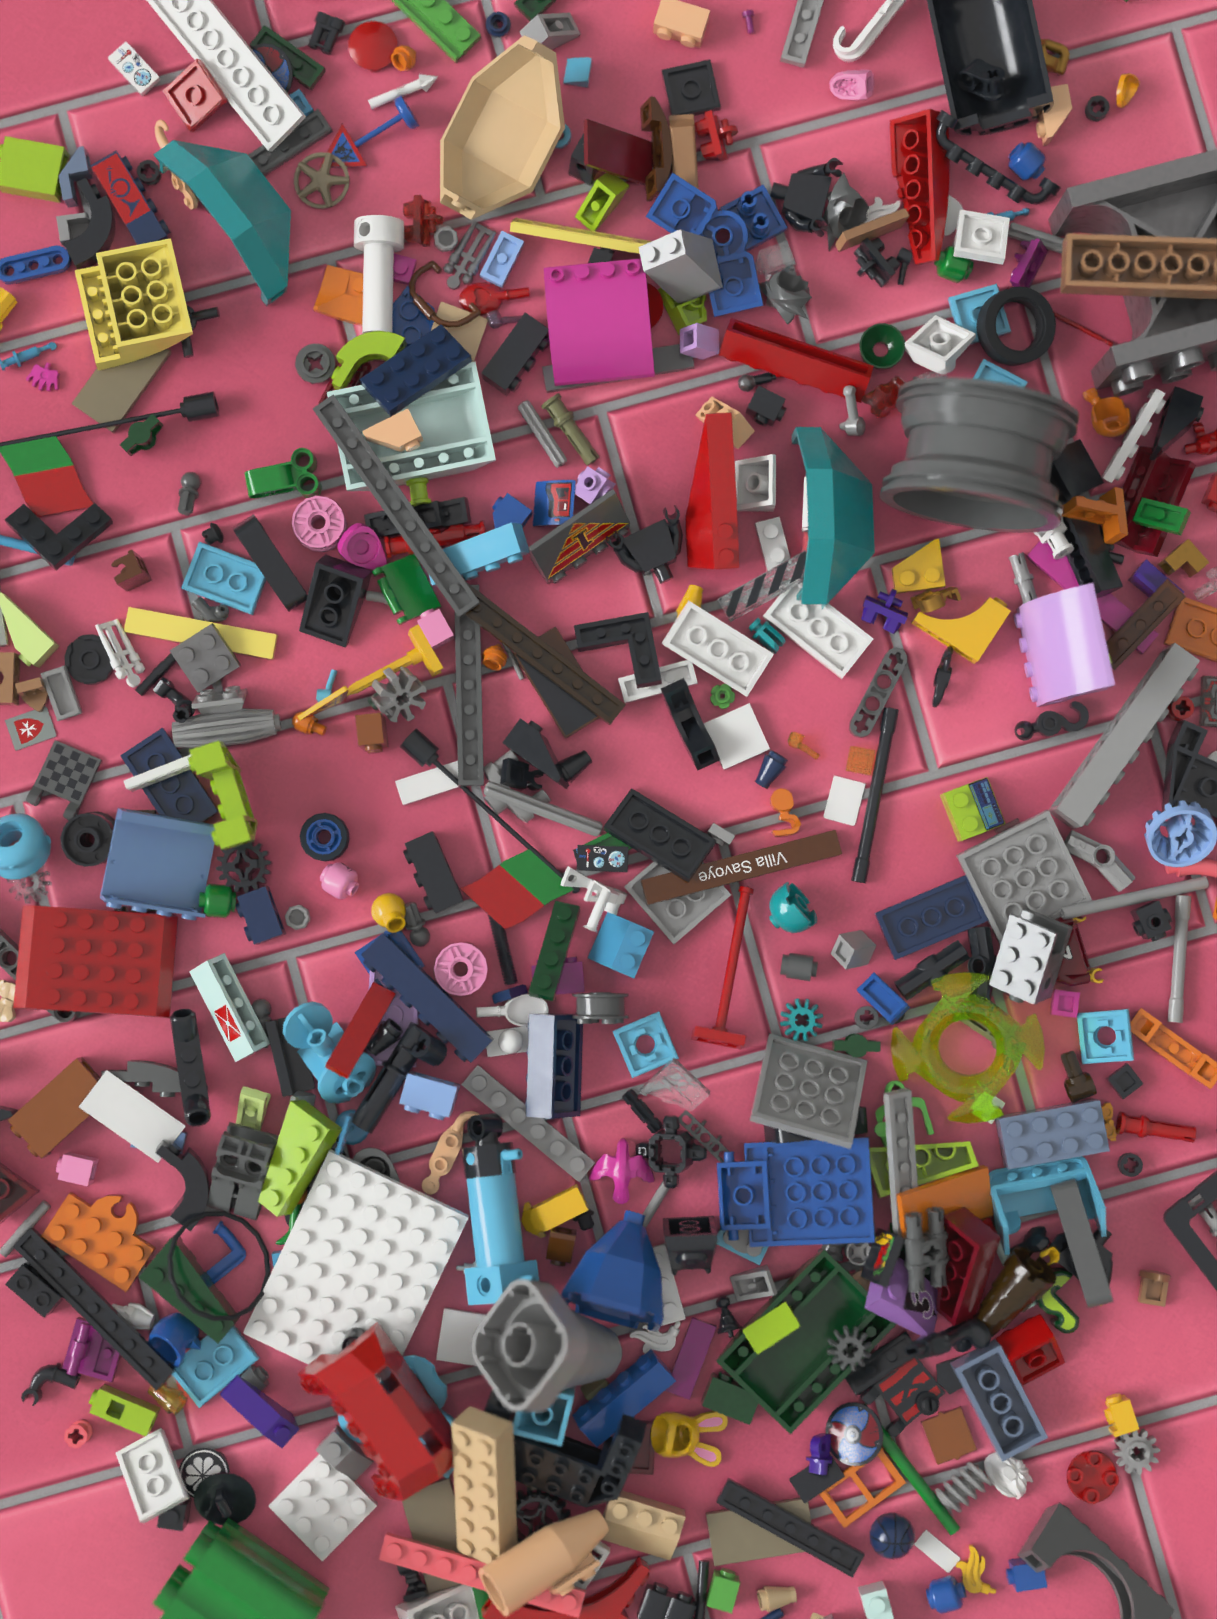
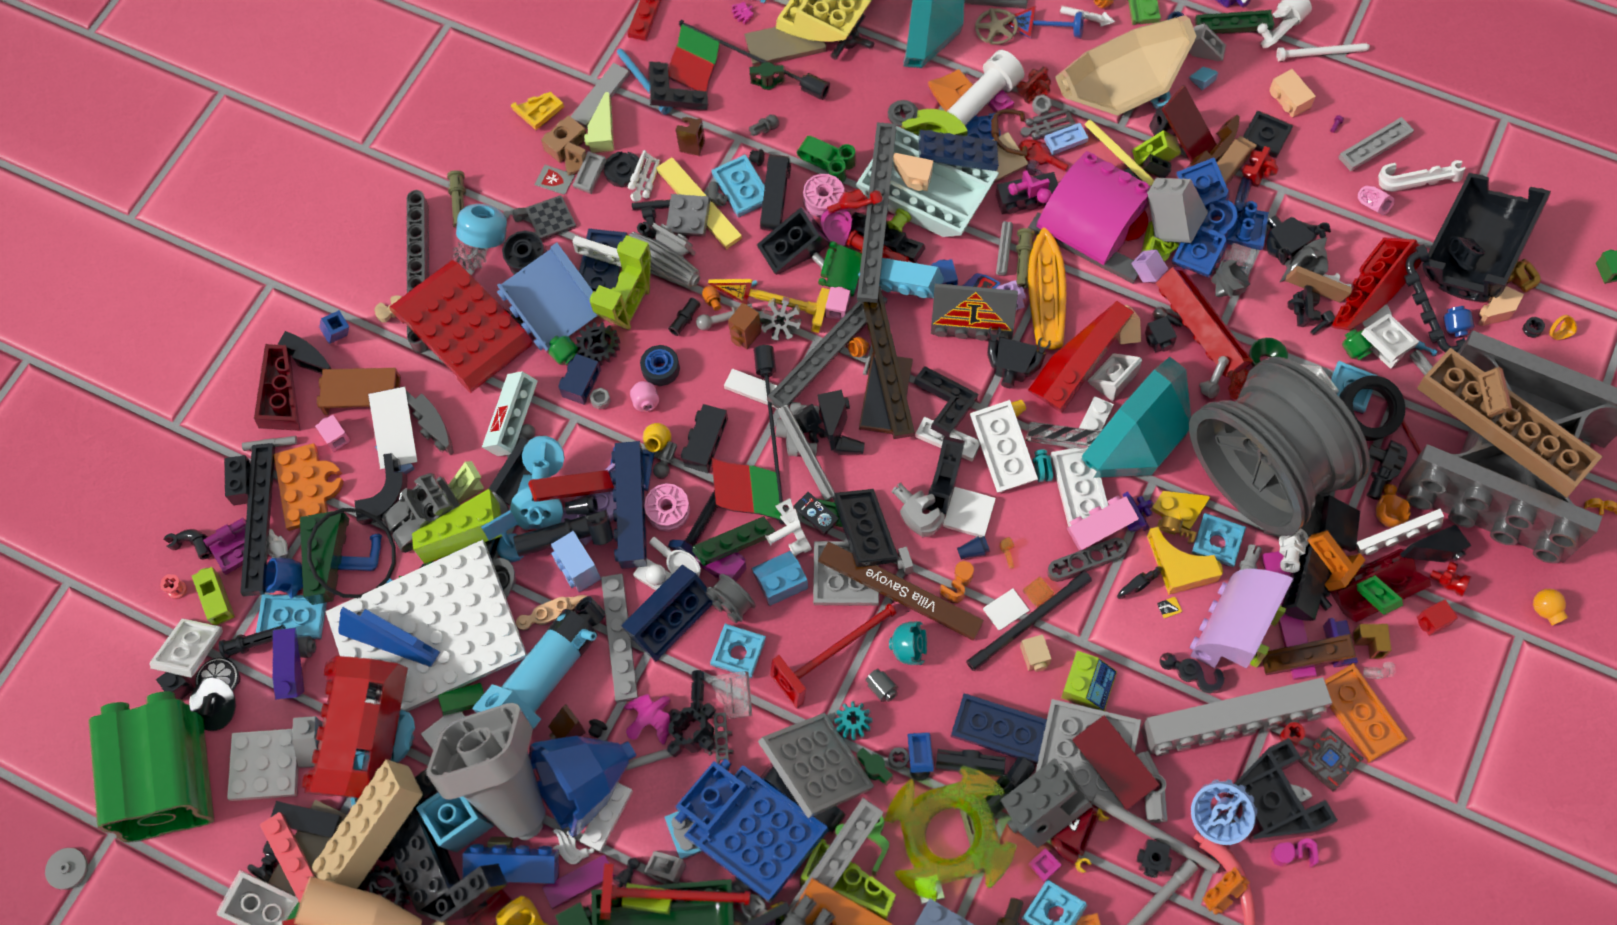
camera: 45 degrees right, 20 degrees down
clear yellow cone [147,1384,187,1415] -> none
black plate [170,1009,211,1126] -> none
yellow piece [522,1184,589,1238] -> none
black piece [663,1216,718,1275] -> none
bright green plate [710,684,735,709] -> none
light grey panel [831,930,877,969] -> none
magenta plate [1010,238,1048,288] -> none
none -> black pin [218,624,286,659]
none -> black tile [270,801,342,838]
none -> blue wedge [338,607,440,667]
none -> green tile [438,683,484,716]
none -> red tile [600,863,750,920]
none -> black pin [668,298,701,336]
none -> light grey pin [696,303,753,330]
none -> red piece [827,189,883,214]
none -> light grey piece [892,483,945,538]
none -> dark pink piece [1008,171,1052,203]
none -> tan brick [1020,634,1051,672]
none -> light orange piece [1028,228,1066,350]
none -> bright pink brick [1067,495,1139,551]
none -> dark red piece [1072,715,1160,810]
none -> black piece [1143,154,1171,178]
none -> sticker [1157,597,1182,618]
none -> medium azure piece [1191,513,1246,567]
none -> dark blue axle [1234,177,1252,211]
none -> black pin [1366,440,1408,500]
none -> medium nougat plate [1478,367,1512,417]

